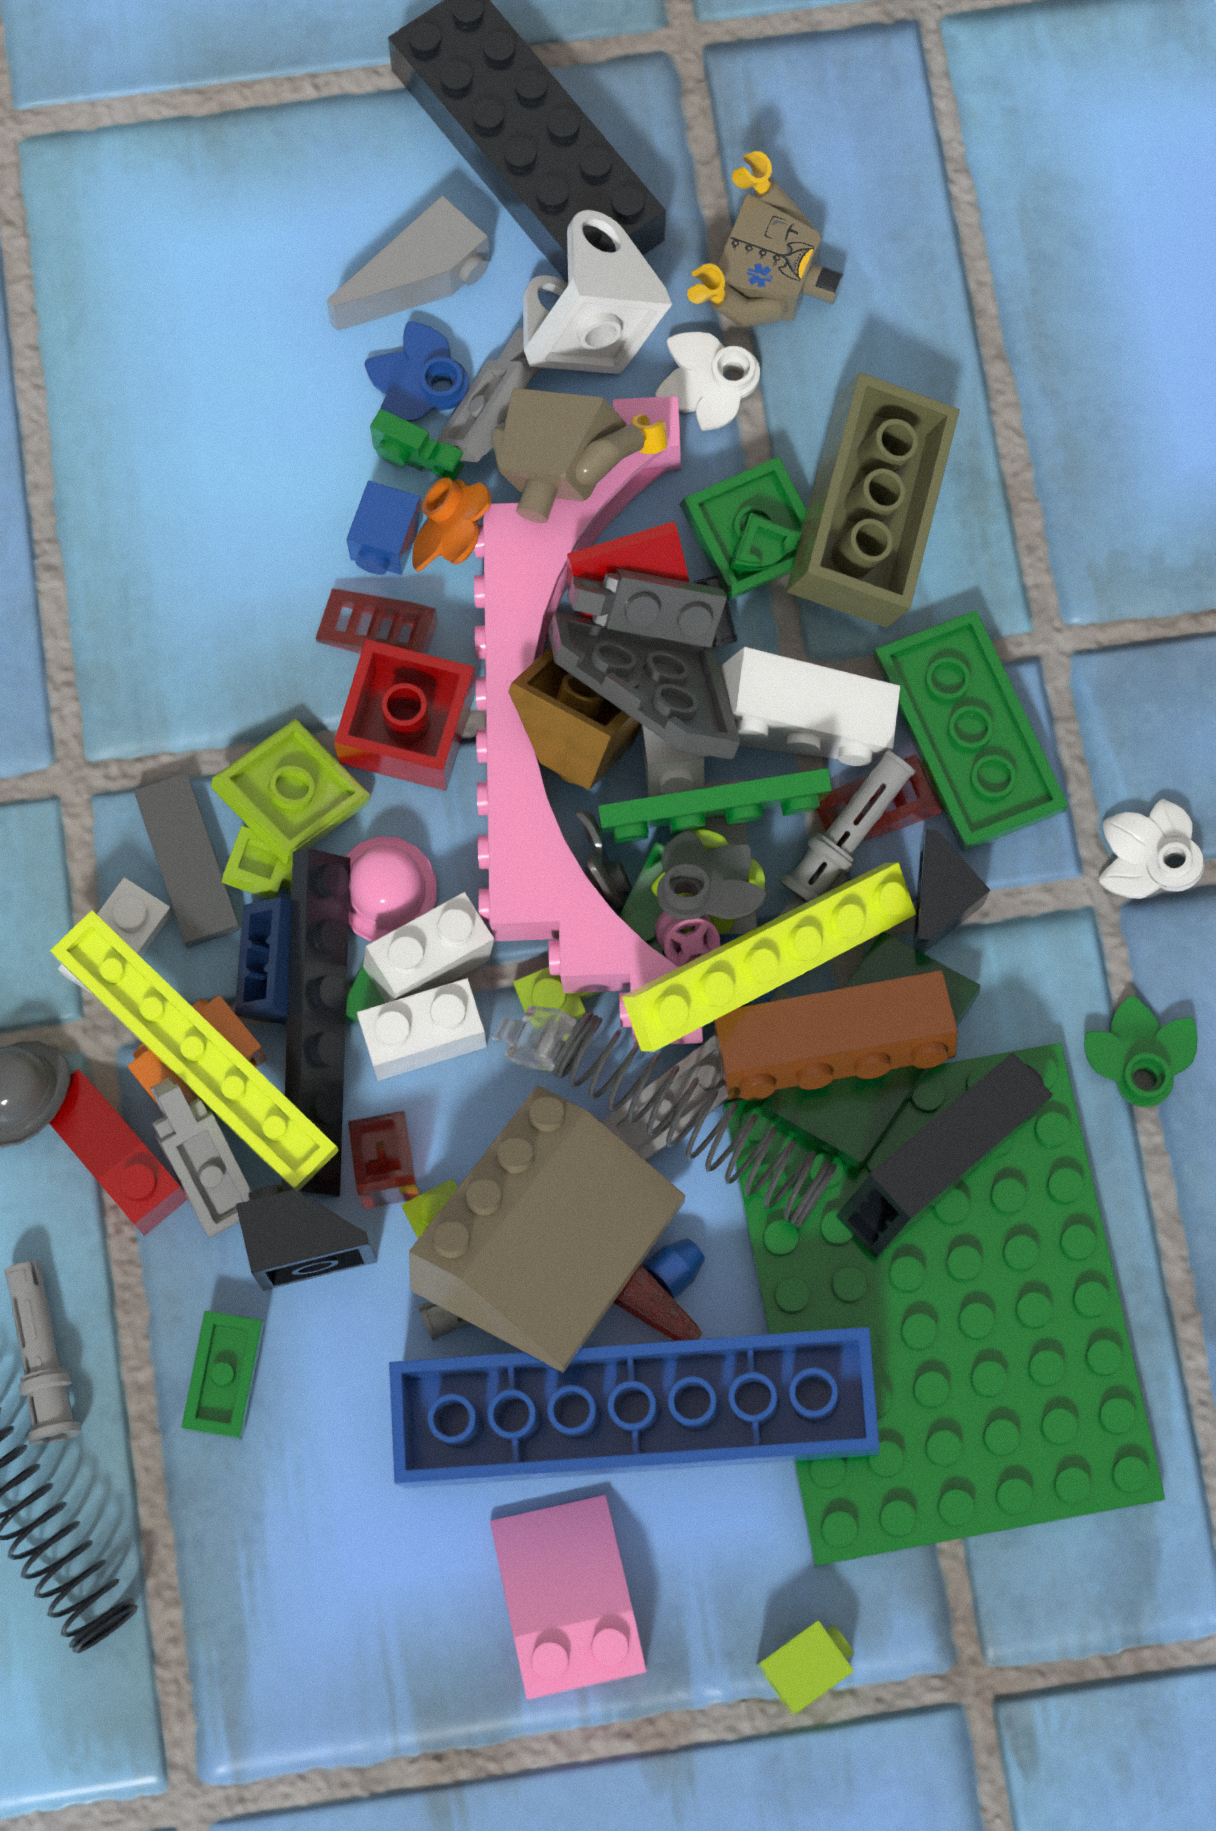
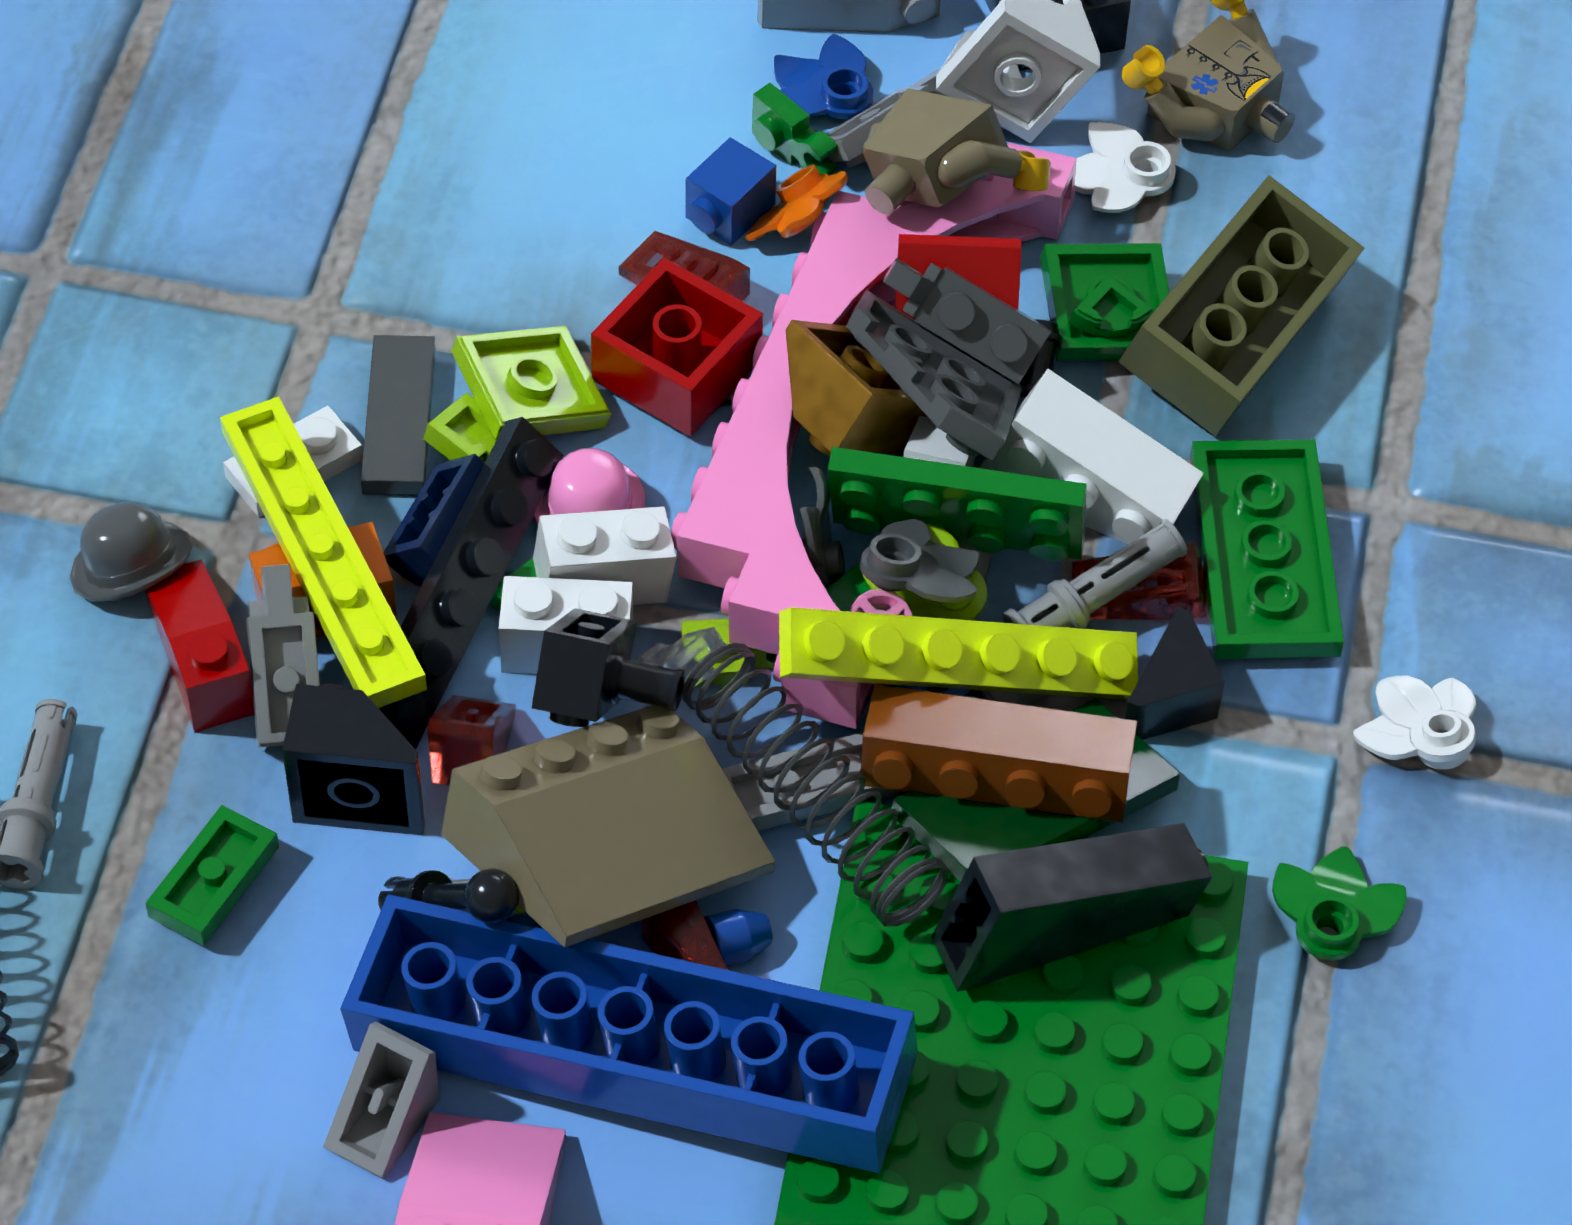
camera: 20 degrees right, 20 degrees down
none -> light grey slope [323,1021,440,1178]
none -> black pin [378,868,519,924]
none -> black brick [531,608,685,727]

